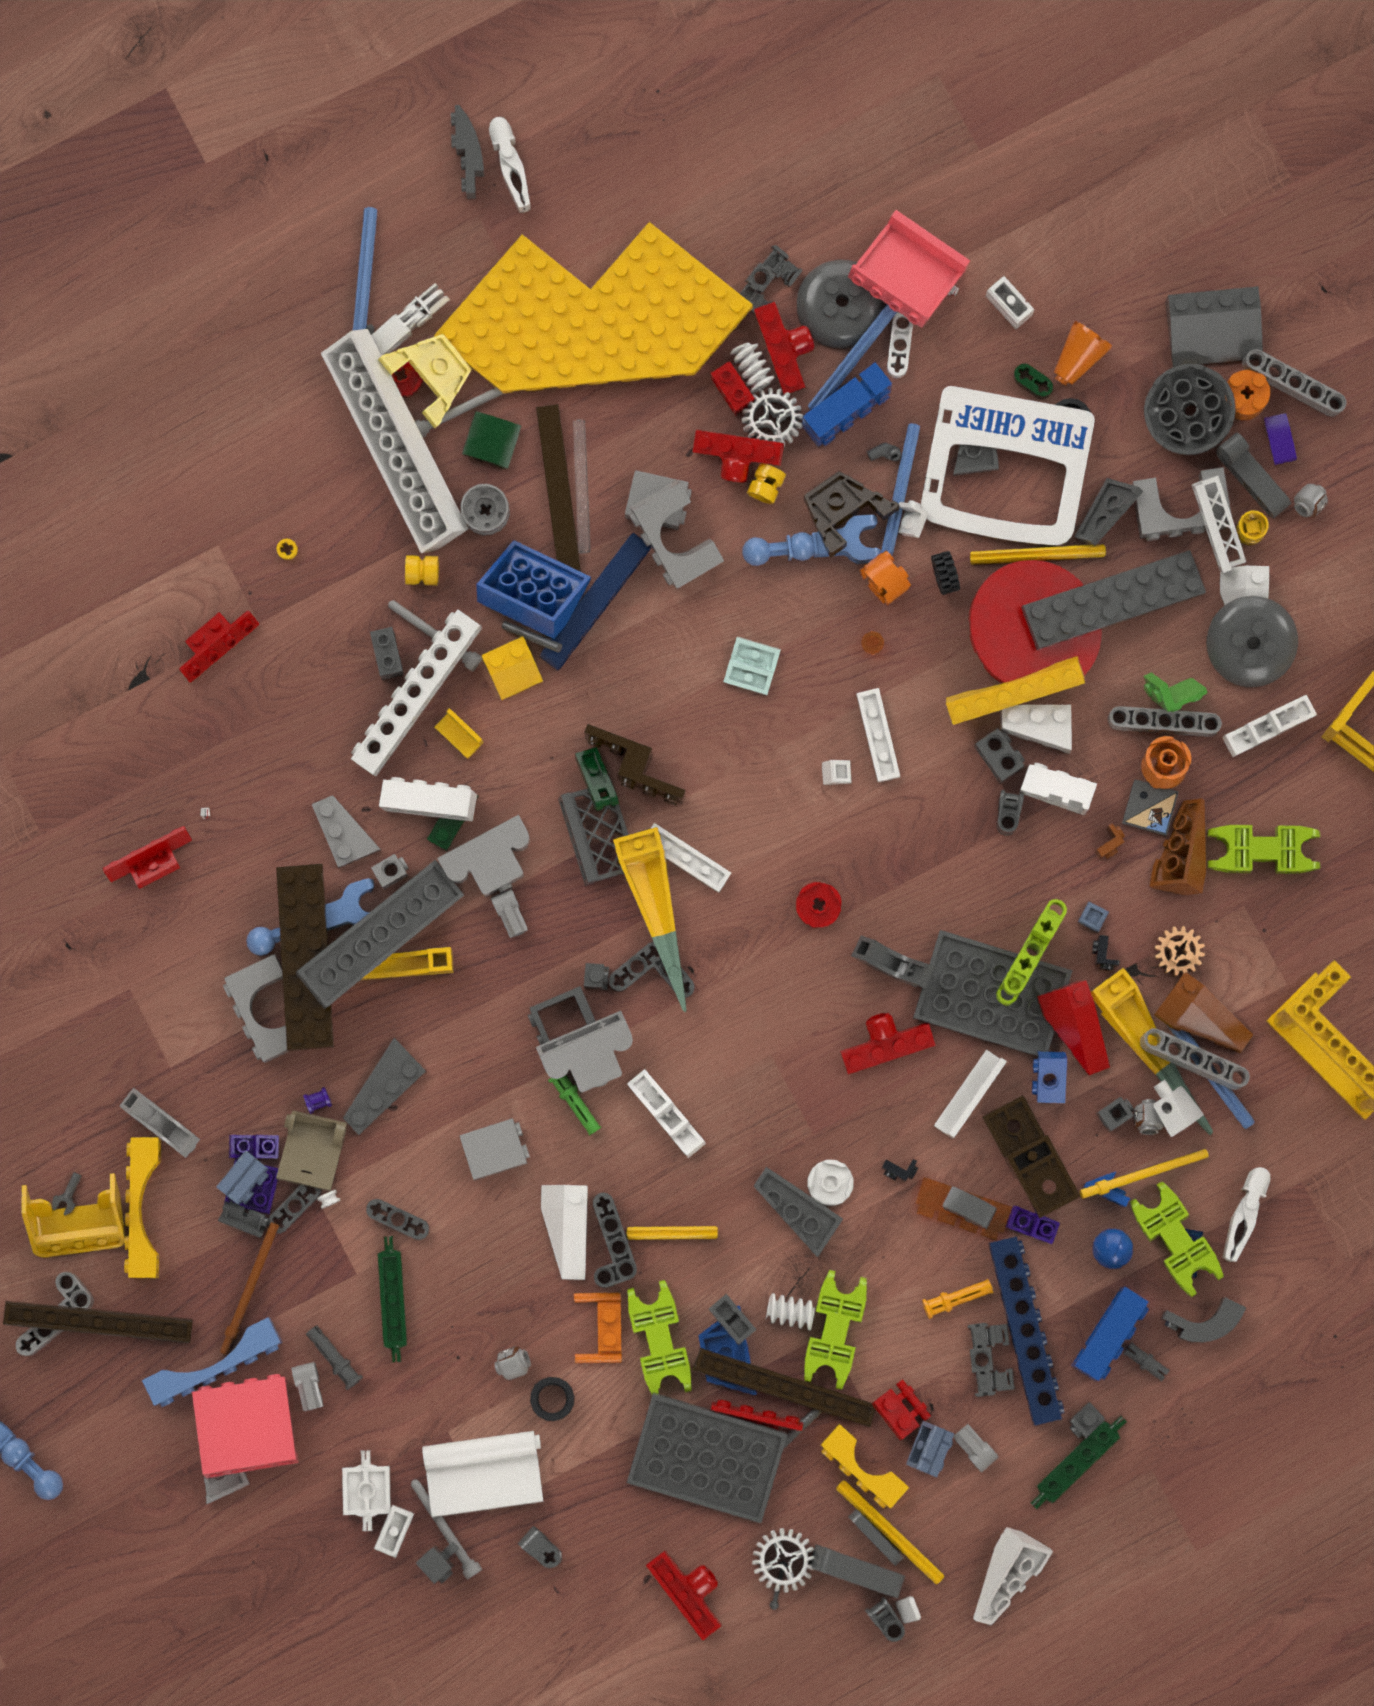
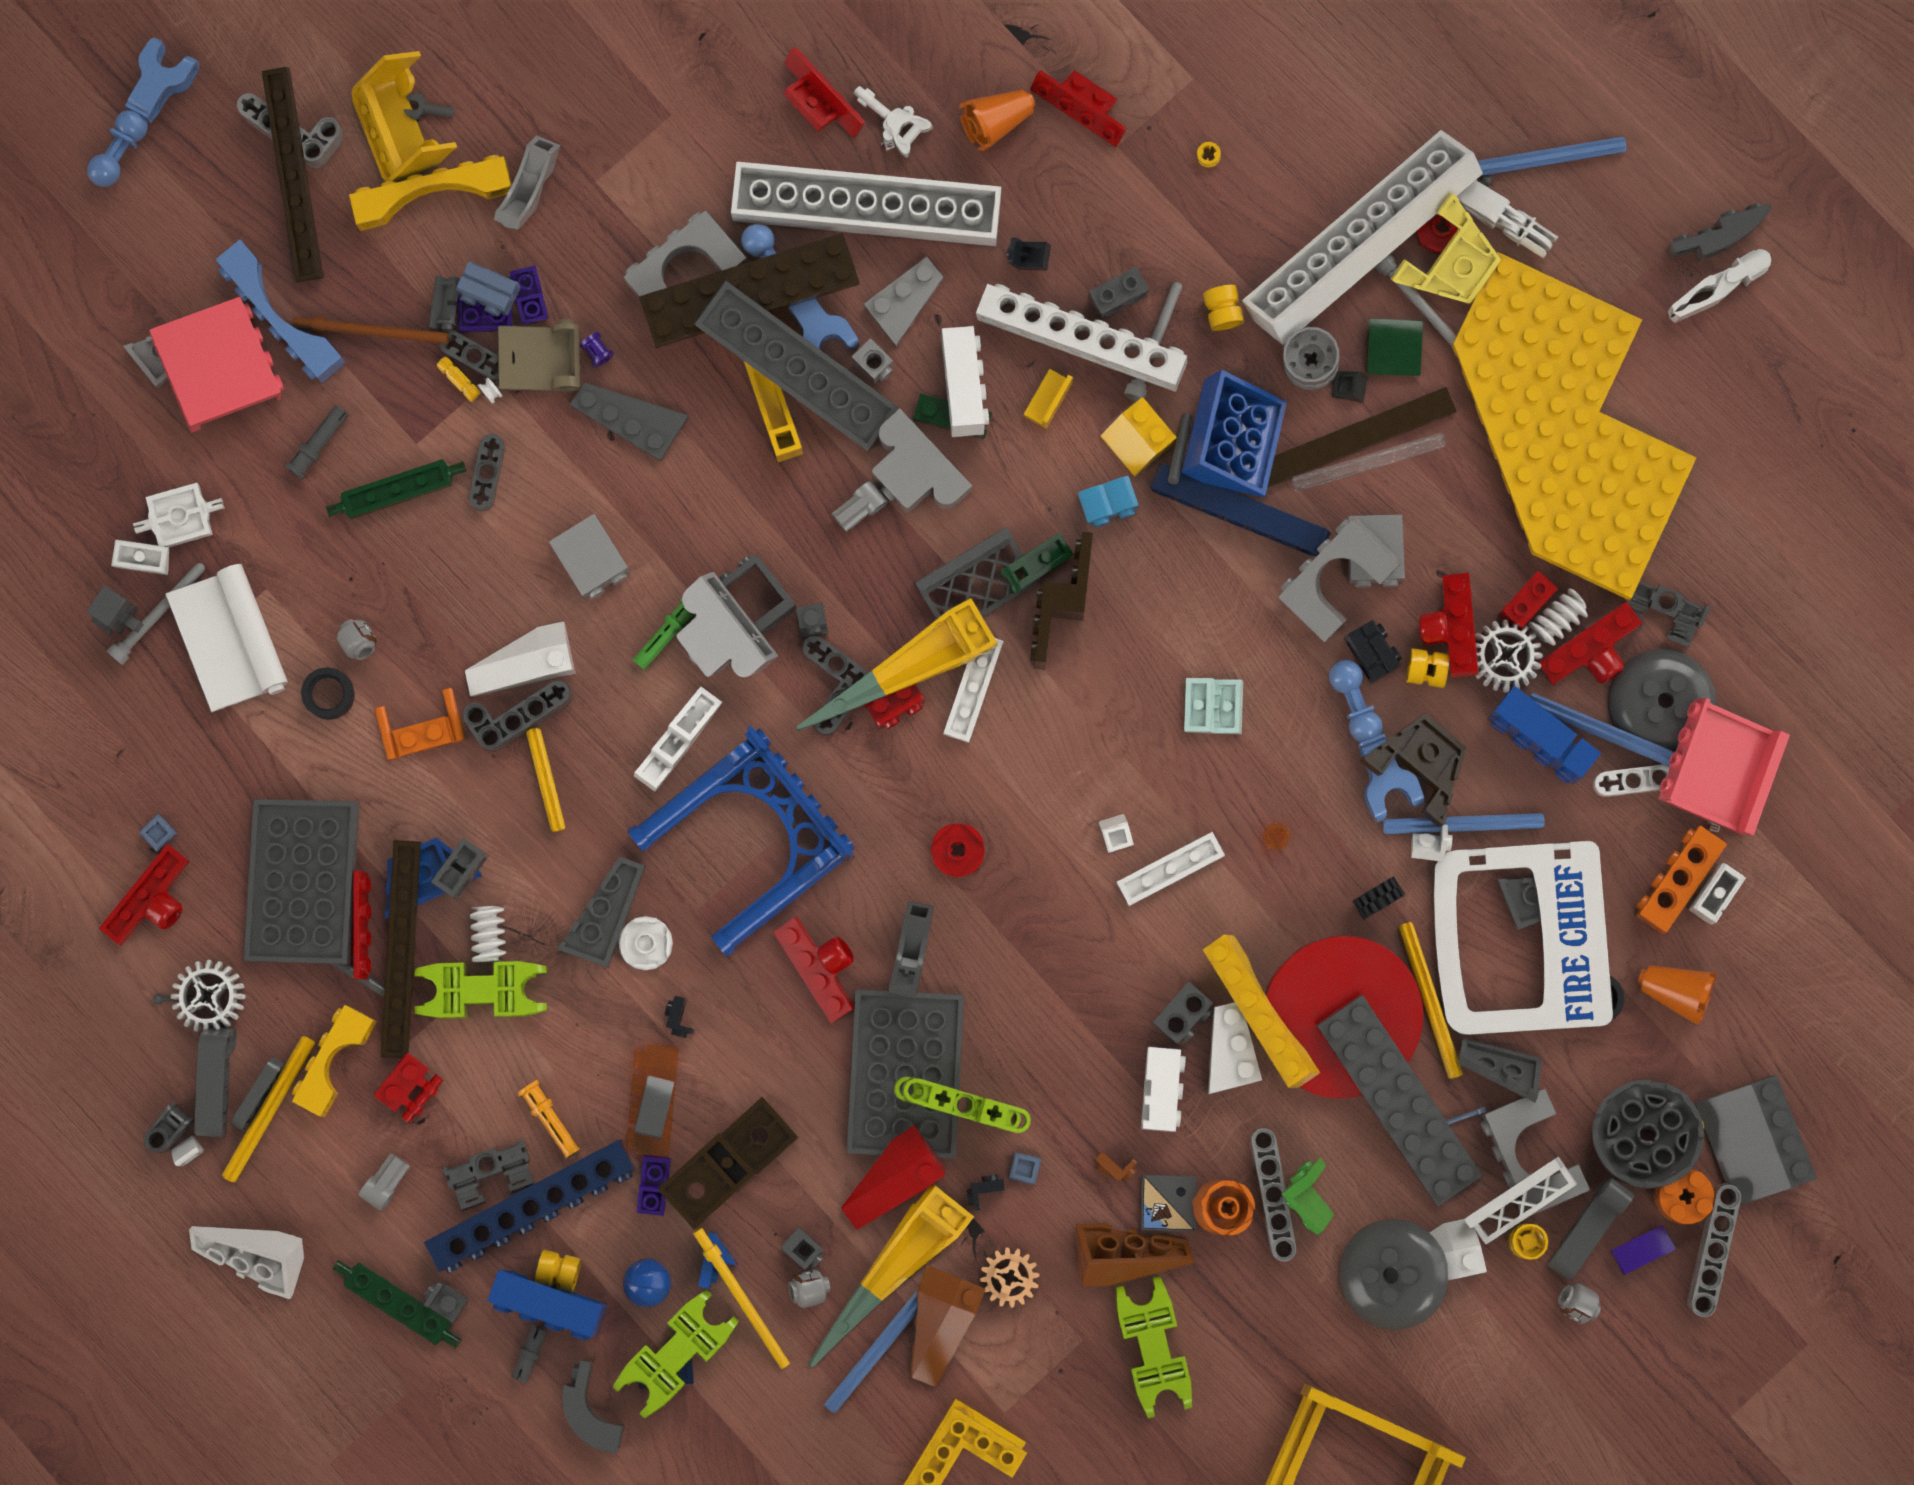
camera: 80 degrees right, 0 degrees up
light grey piece [292,1362,323,1411] -> none
dark grey piece [518,1526,562,1568] -> none
lime piece [628,1280,691,1395] -> none
orange brick [859,551,911,606] -> none
dark grey arm [866,442,901,461] -> none
sand blue brick [906,1421,954,1477] -> none
white fence [934,1050,1007,1139] -> none
dark grey piece [996,790,1024,836] -> none
dark green beam [1014,364,1053,399] -> none
blue brick [1032,1051,1067,1103] -> none
light grey beam [1140,1028,1250,1090] -> none
white torso [1153,1080,1204,1137] -> none
white slope [1222,695,1317,757] -> none
white arm [1222,1167,1270,1262] -> none
none -> sand blue tile [139,814,178,852]
none -> yellow axle [437,357,481,402]
none -> yellow wheel [535,1249,581,1293]
none -> blue arch [627,726,855,957]
none -> white brick [731,162,1001,246]
none -> white piece [853,86,933,158]
none -> red bracket [865,684,925,730]
none -> orange cone [959,89,1035,151]
none -> black bracket [1007,237,1051,271]
none -> dark azure brick [1078,476,1139,528]
none -> pearl dark grey slope [1332,371,1367,402]
none -> black brick [1344,620,1402,684]
none -> sand blue hinge [1446,1107,1487,1125]
none -> orange brick [1635,825,1727,934]

